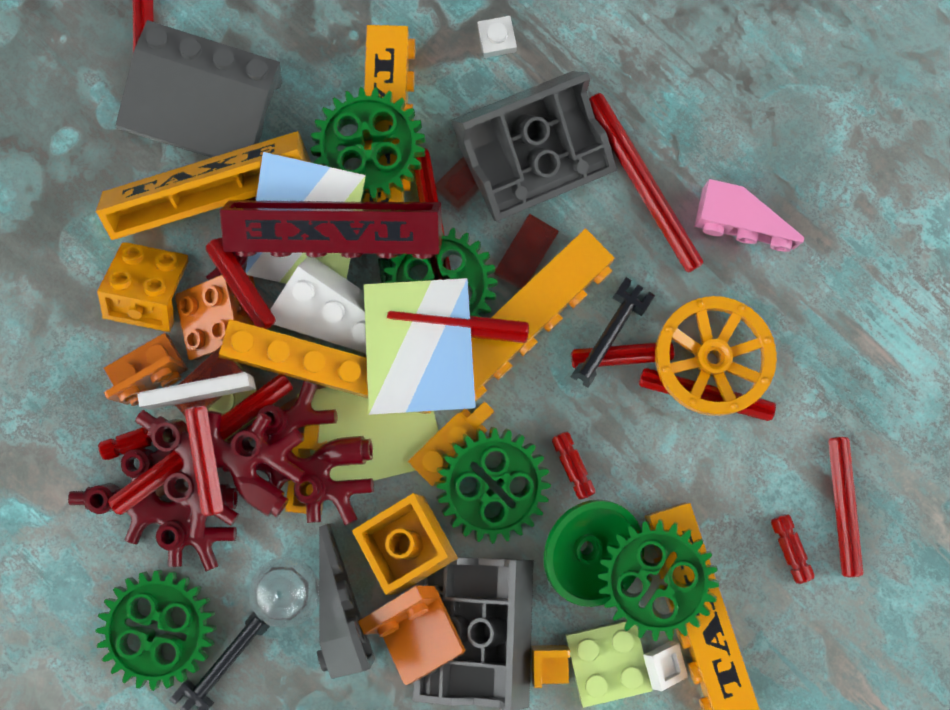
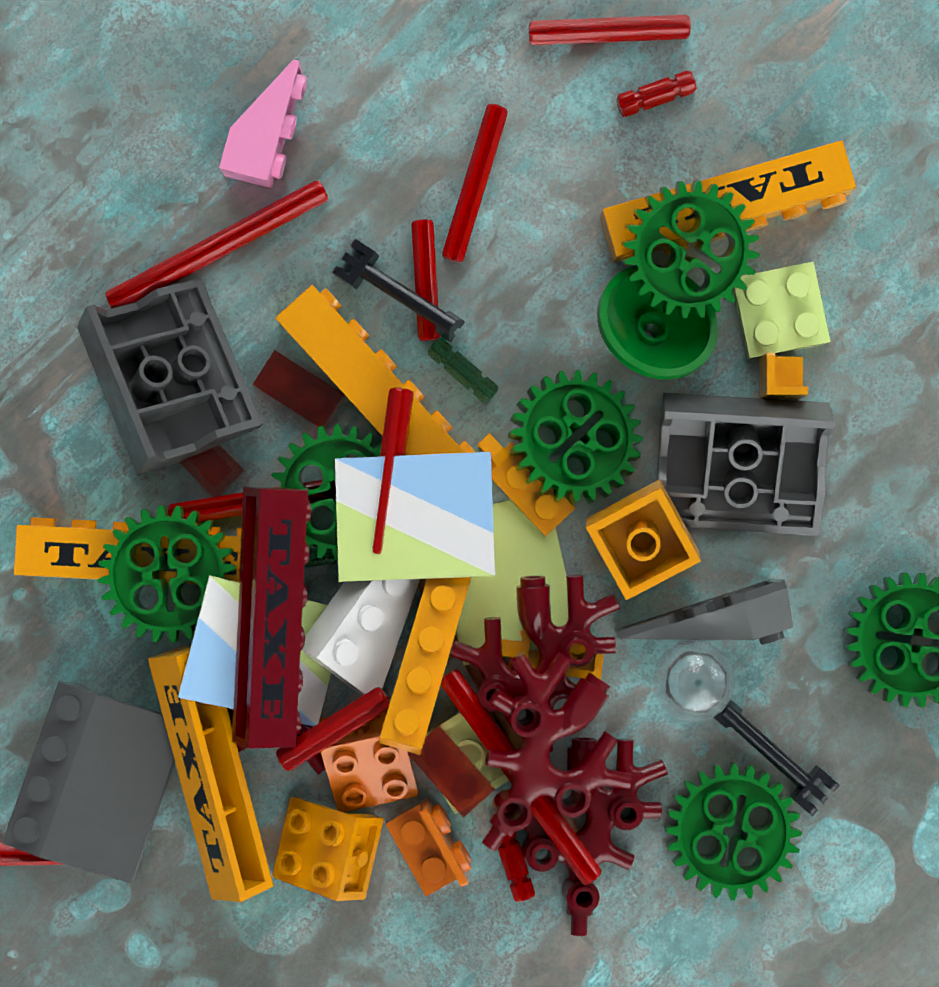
camera: 80 degrees left, 5 degrees up
white tile [137,372,256,410] -> none
axle [185,406,224,516] -> none
orange bracket [358,586,465,685] -> none
white plate [477,16,517,58] -> none
red axle [552,432,595,500] -> none
white plate [643,642,688,691] -> none
light orange wheel [655,296,777,416] -> none
none -> clear green axle [427,337,498,403]

